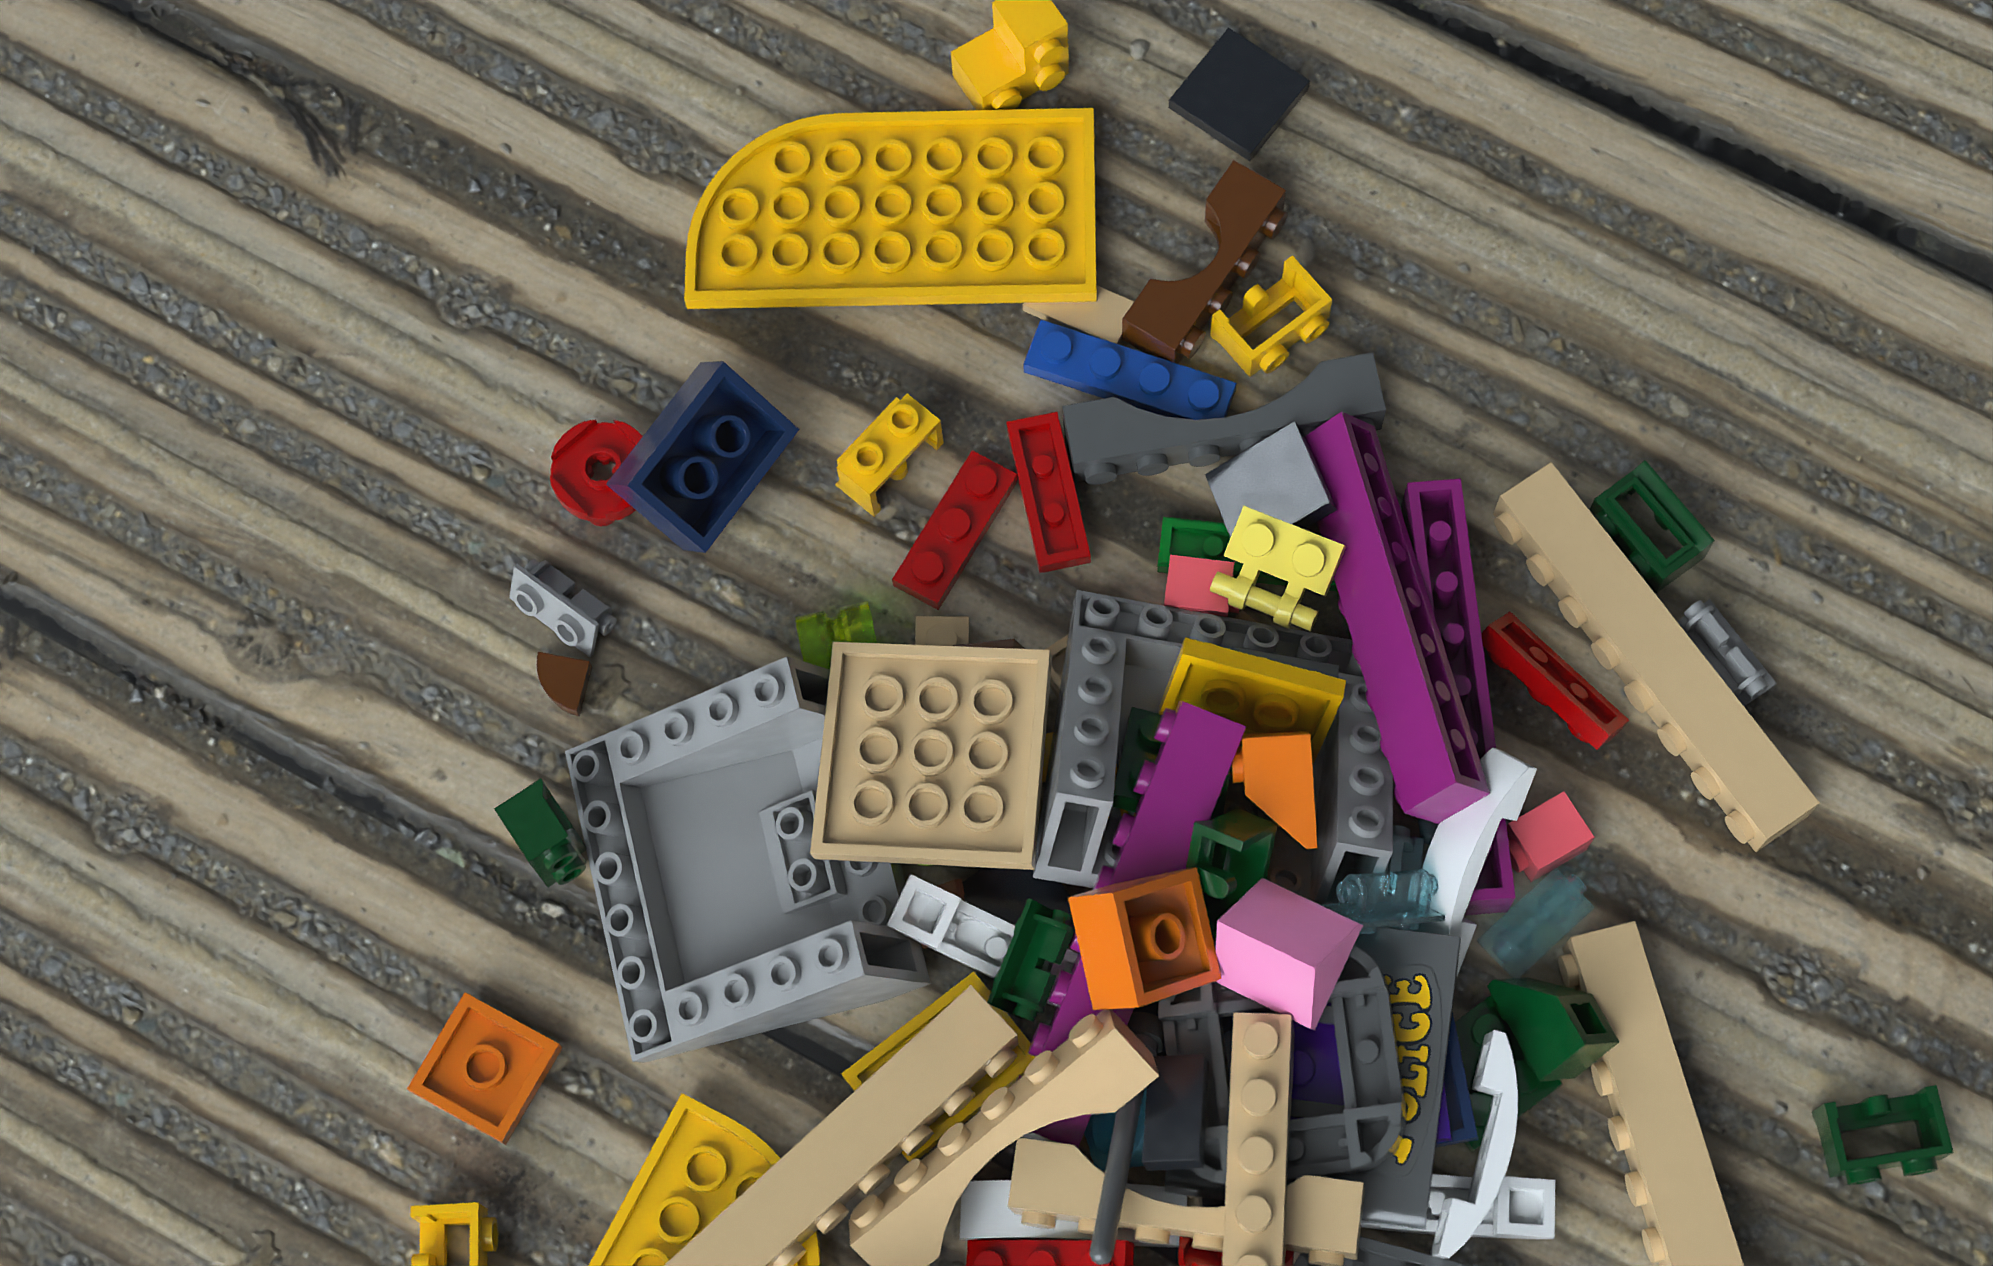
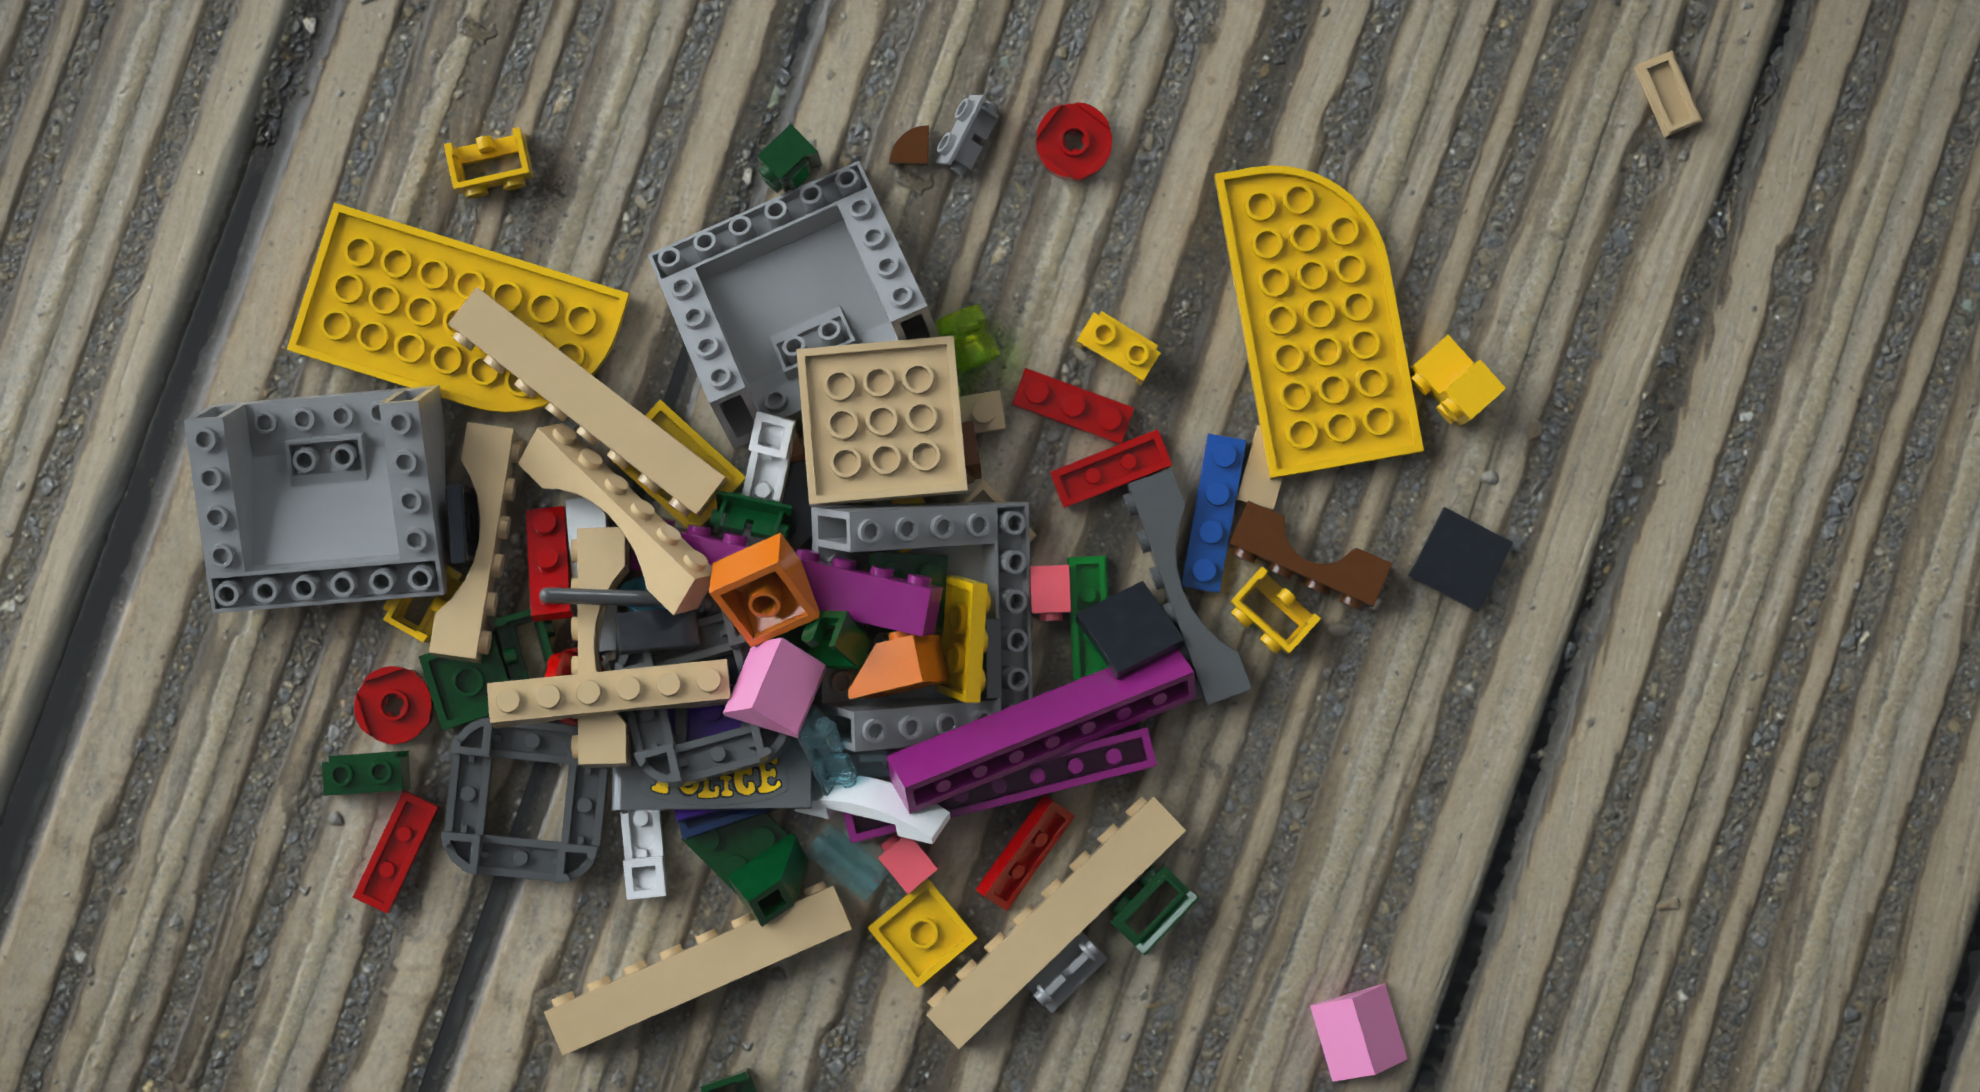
camera: 80 degrees right, 15 degrees up
orange plate [407,992,563,1145] -> none
dark blue brick [606,361,800,553] -> none
light yellow plate [1210,506,1346,631] -> none
white slope [1430,1030,1518,1259] -> none
none -> yellow plate [867,878,978,988]
none -> bright pink slope [1310,983,1408,1081]

